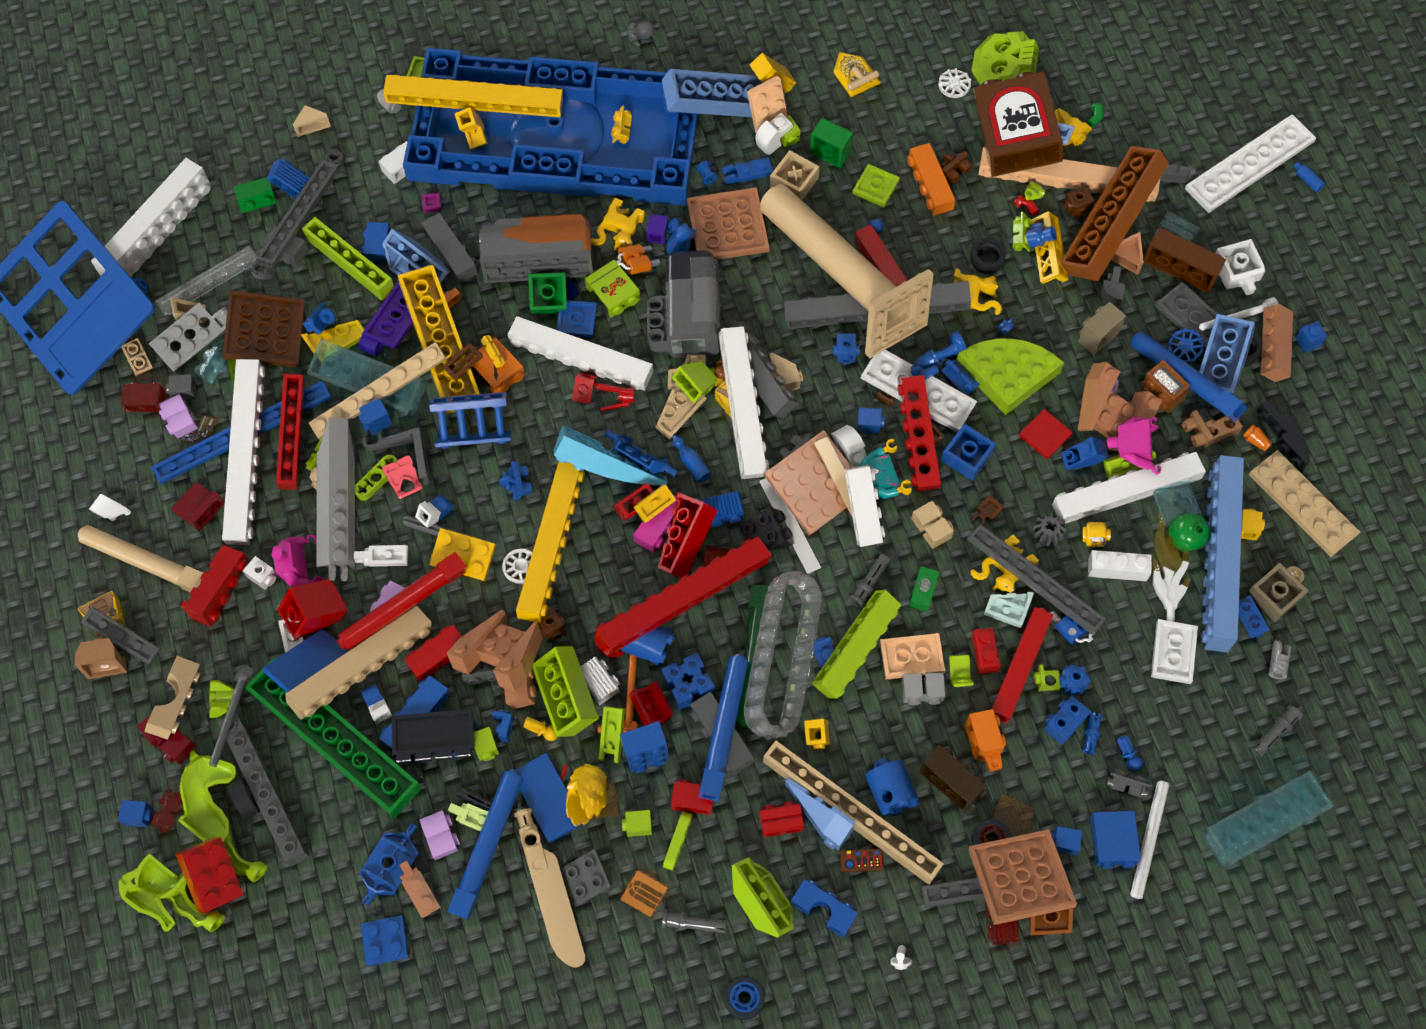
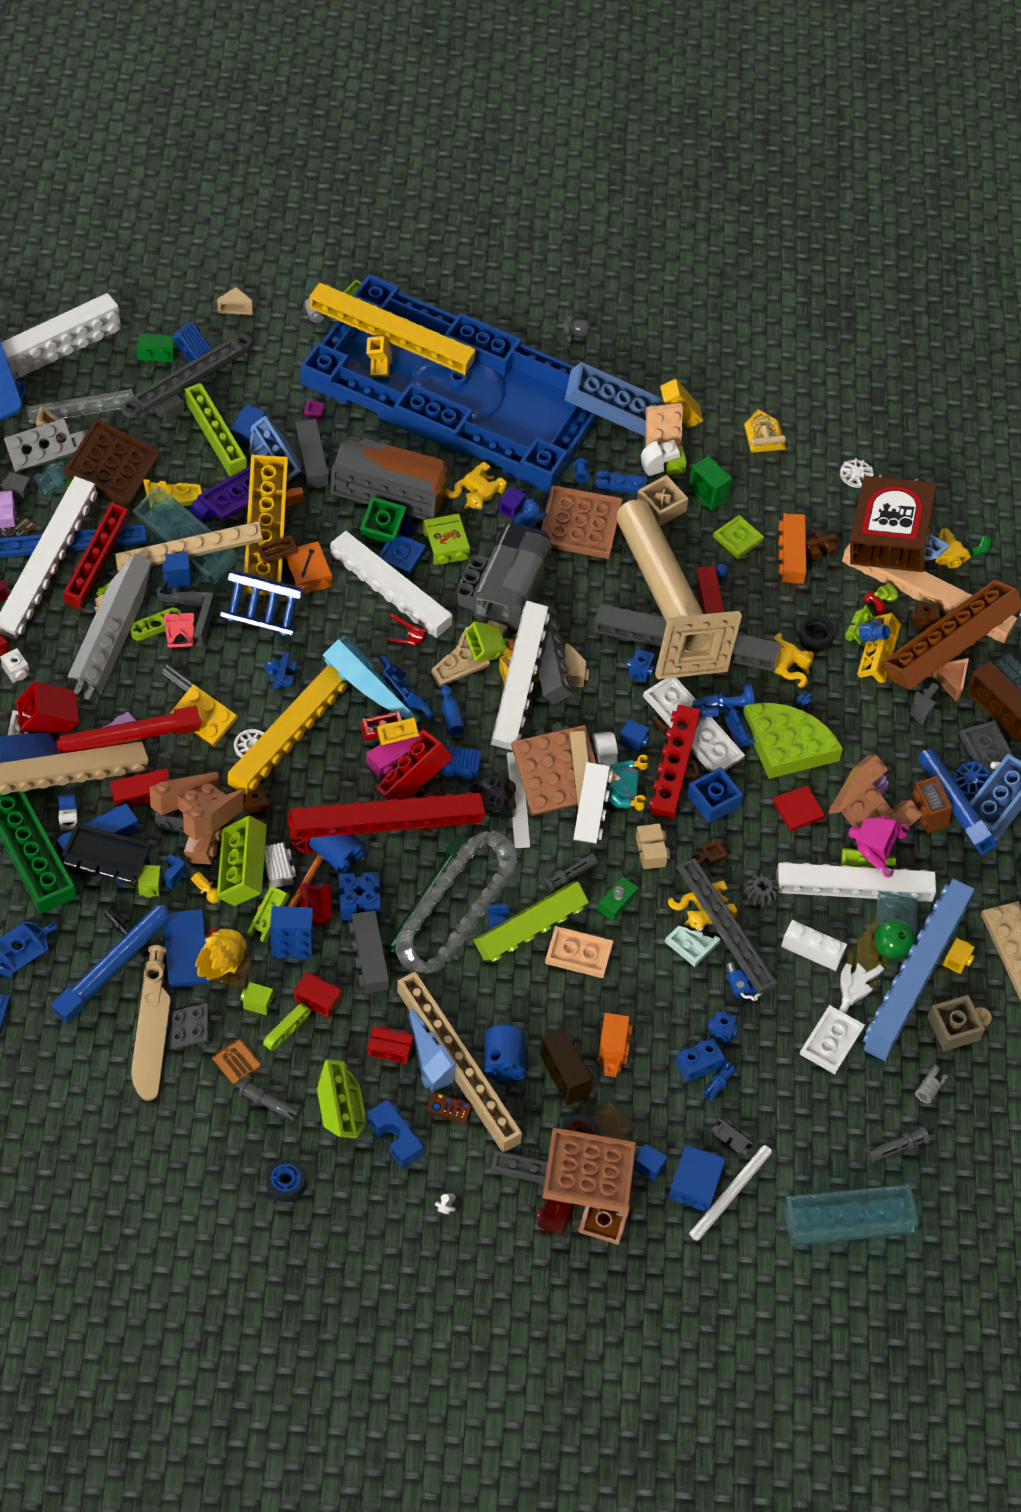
camera: 15 degrees right, 10 degrees down
dark pink torso [272,534,322,587] -> none
blue hips [303,302,336,335] -> none
white hinge [354,545,409,566] -> none
white slope [379,141,407,184] -> none
nougat hinge [399,860,440,918] -> none
leg [415,495,453,528] -> none
lavender brick [420,810,460,860] -> none
yellowish green hinge [448,803,488,832] -> none
yellow axle [481,335,505,368] -> none
red bracket [572,372,597,404] -> none
yellow hinge [611,105,632,144] -> none
orange piece [617,244,660,275] -> none
blue brick [698,654,749,802] -> none
yellow brick [804,719,830,750] -> none
light grey piece [902,673,945,705] -> none
lime bracket [949,655,974,687] -> none
red brick [971,628,1001,675] -> none
lime brick [972,31,1039,86] -> none
red brick [992,607,1053,724] -> none
lime bracket [1034,664,1061,691] -> none
blue slope [1061,437,1109,470] -> none
dark tan brick [1078,302,1126,356] -> none
yellow head [1083,522,1111,547] -> none
blue axle [1117,735,1143,771] -> none
medium nougat hips [1182,408,1243,448] -> none
blue hinge [1238,595,1269,639] -> none
orange cone [1243,424,1272,451] -> none

